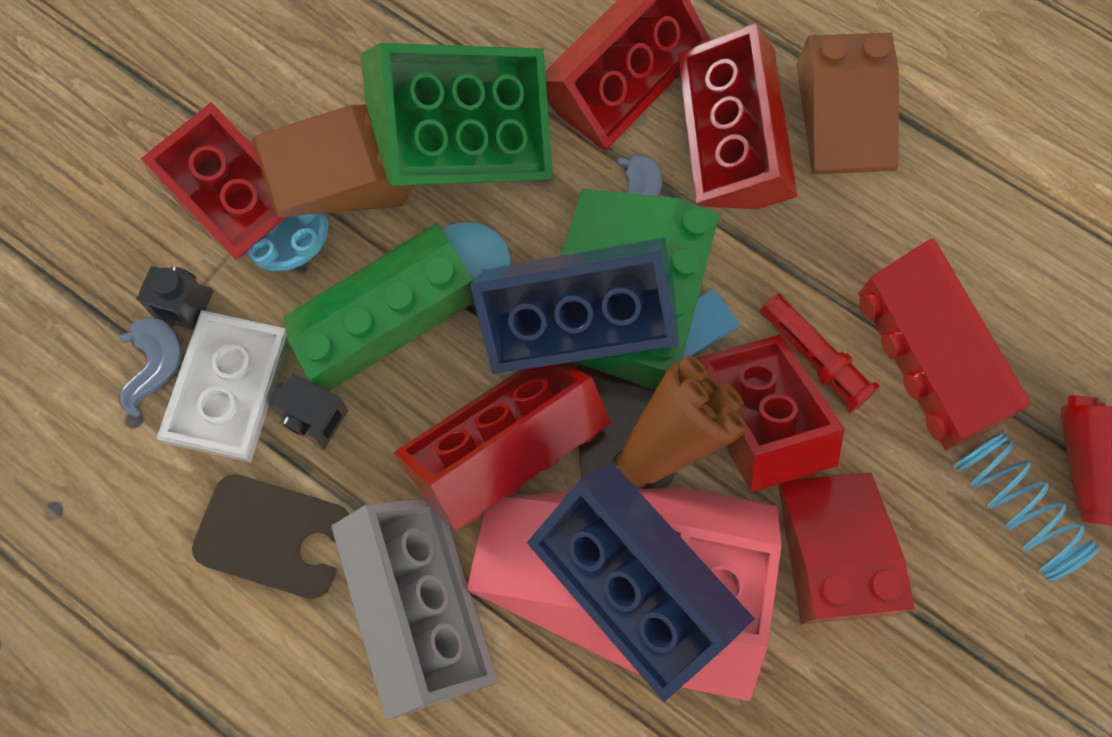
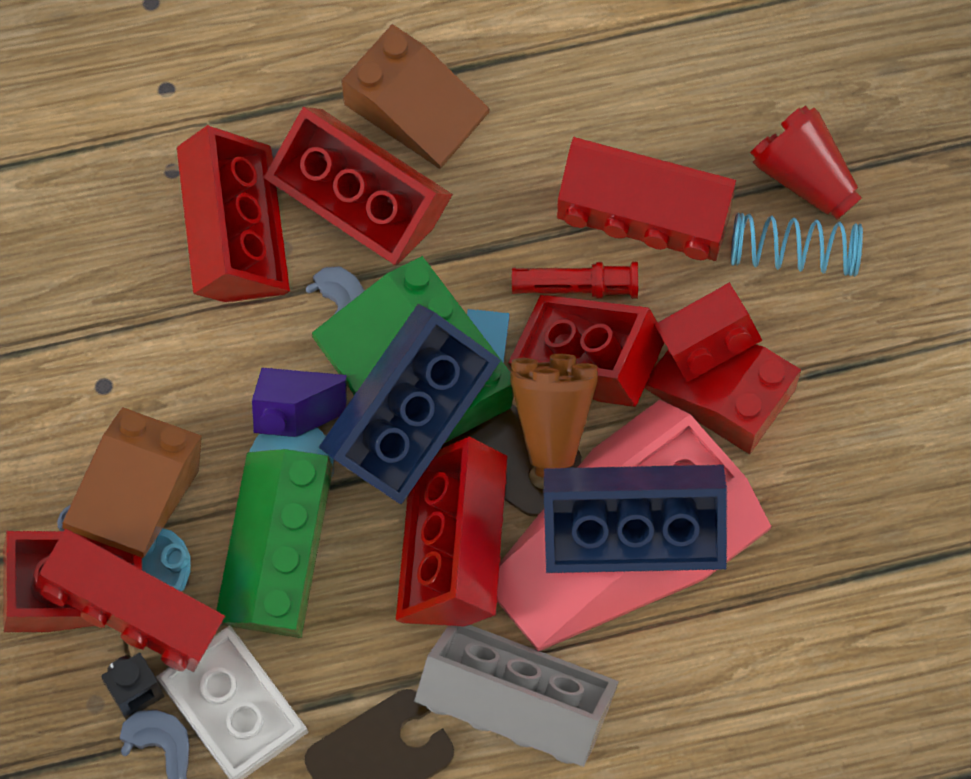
camera: 45 degrees left, 5 degrees down
black brick [268,372,348,450] -> none
green slope [361,43,553,186] -> none
none -> red brick [36,529,225,673]
none -> dark purple slope [252,368,347,437]
none -> red brick [654,282,763,382]

